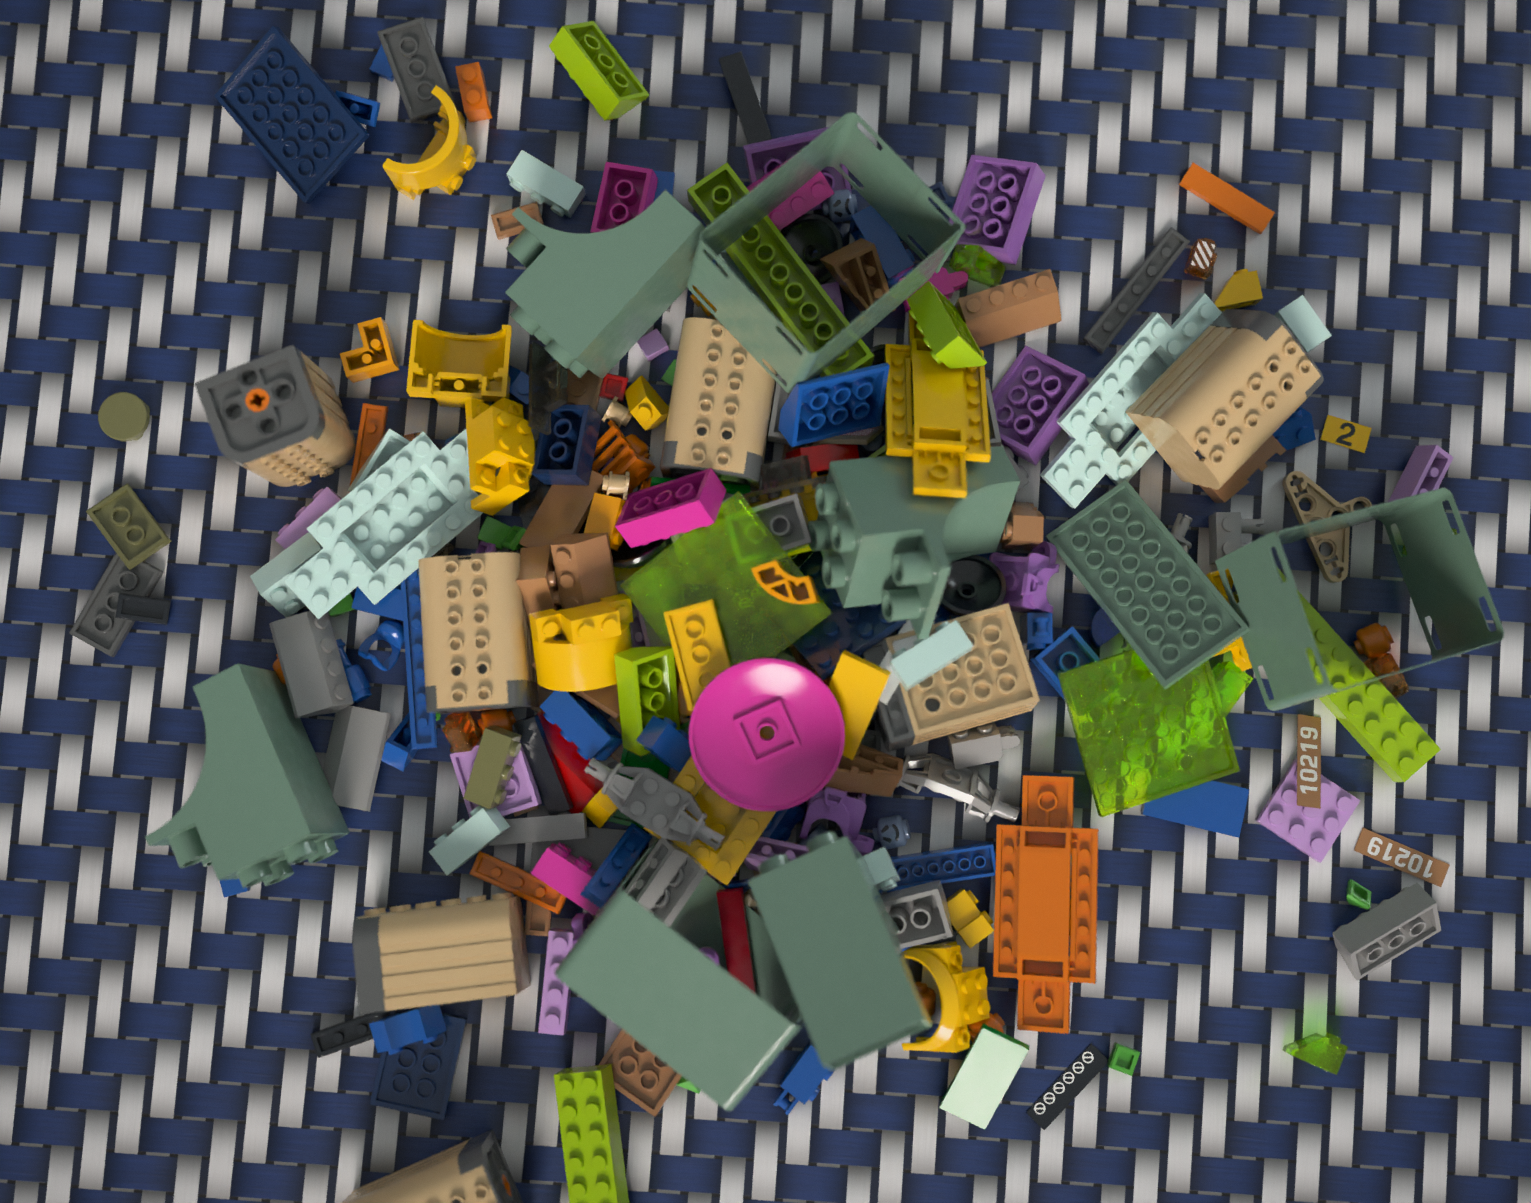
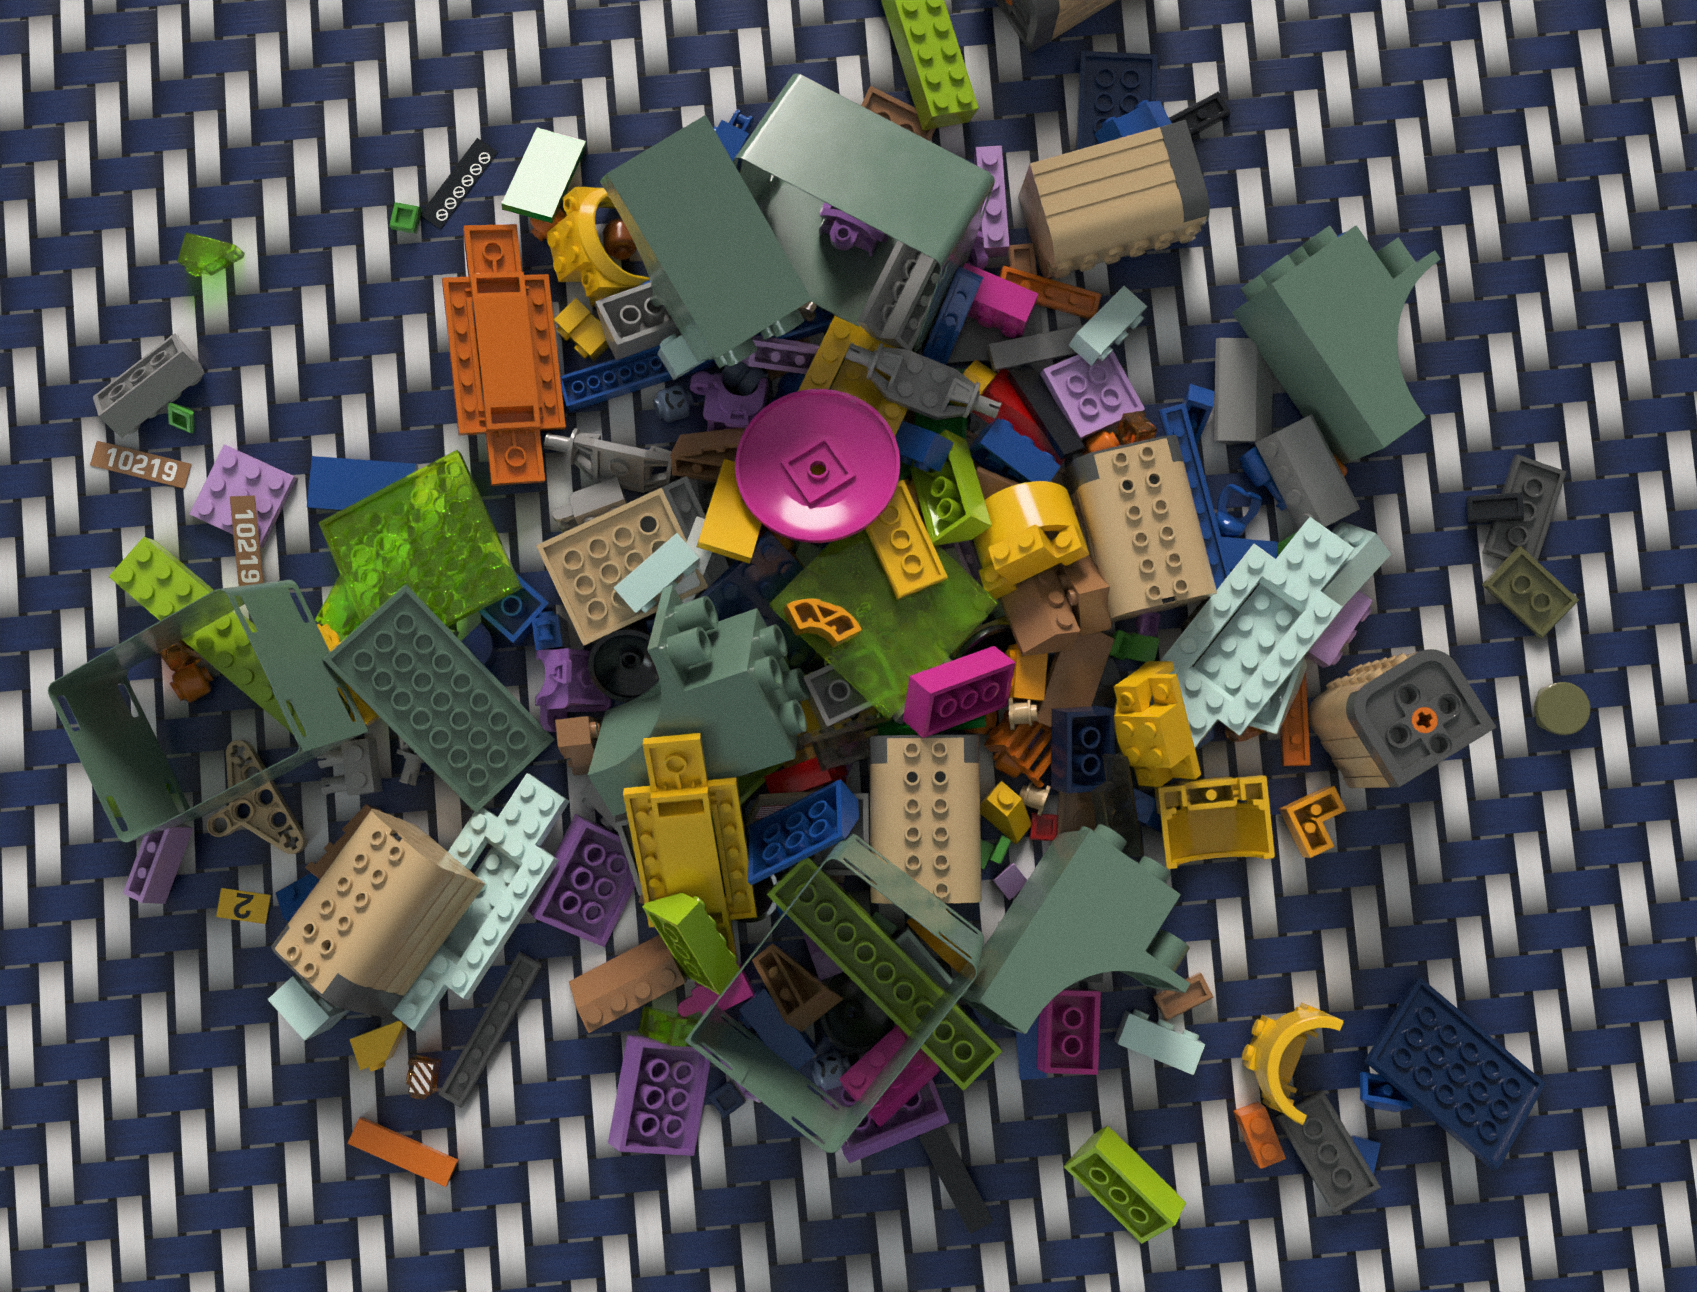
camera: 175 degrees right, 0 degrees up
olive brick [463,725,521,809] -> none
dark red tile [716,888,758,996] -> none
none -> bright green tile [989,835,1011,864]

